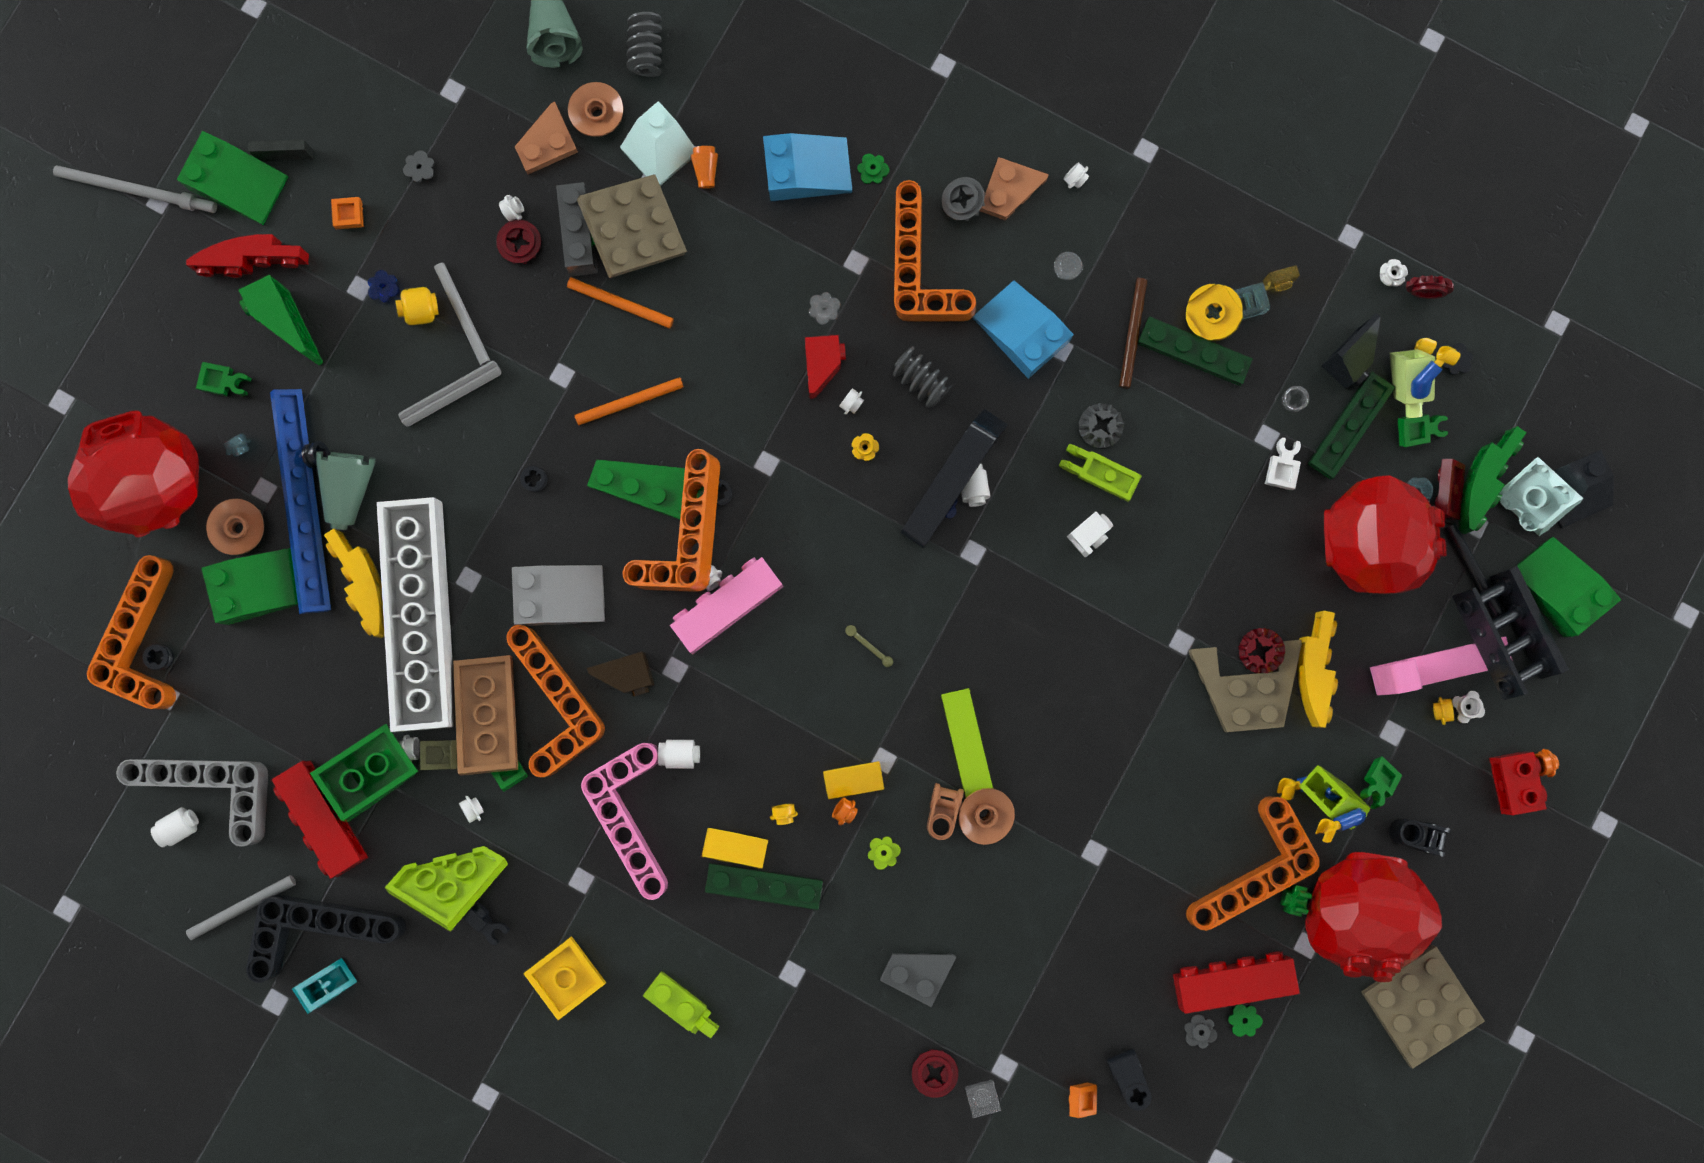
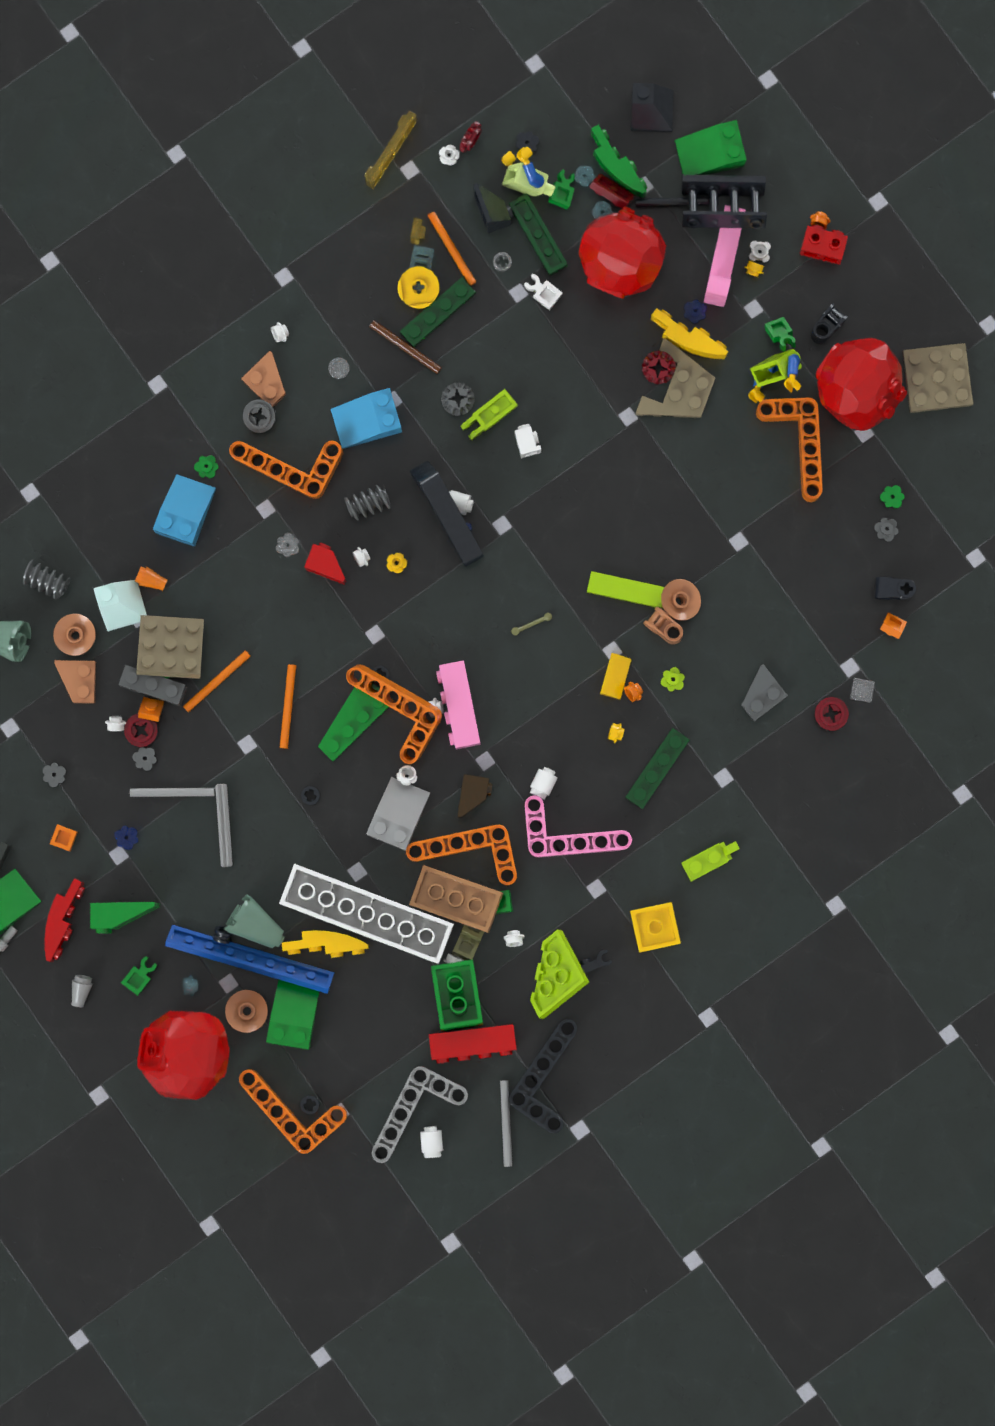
camera: 60 degrees left, 0 degrees up
teal slope [292,958,357,1014] -> none
yellow head [395,287,439,325] -> none
yellow slope [702,828,768,869] -> none
red brick [1173,952,1300,1014] -> none
green plate [1281,884,1312,917] -> none
light aqua slope [1500,457,1583,536] -> none
none -> light grey cone [71,975,93,1007]
none -> dark grey plant [132,747,157,771]
none -> orange plate [138,697,164,722]
none -> clear yellow plate [365,110,417,189]
none -> white plate [396,765,417,786]
none -> orange bar [428,212,476,286]
none -> clear light blue plate [575,166,595,186]
none -> clear blue plant [684,300,707,324]

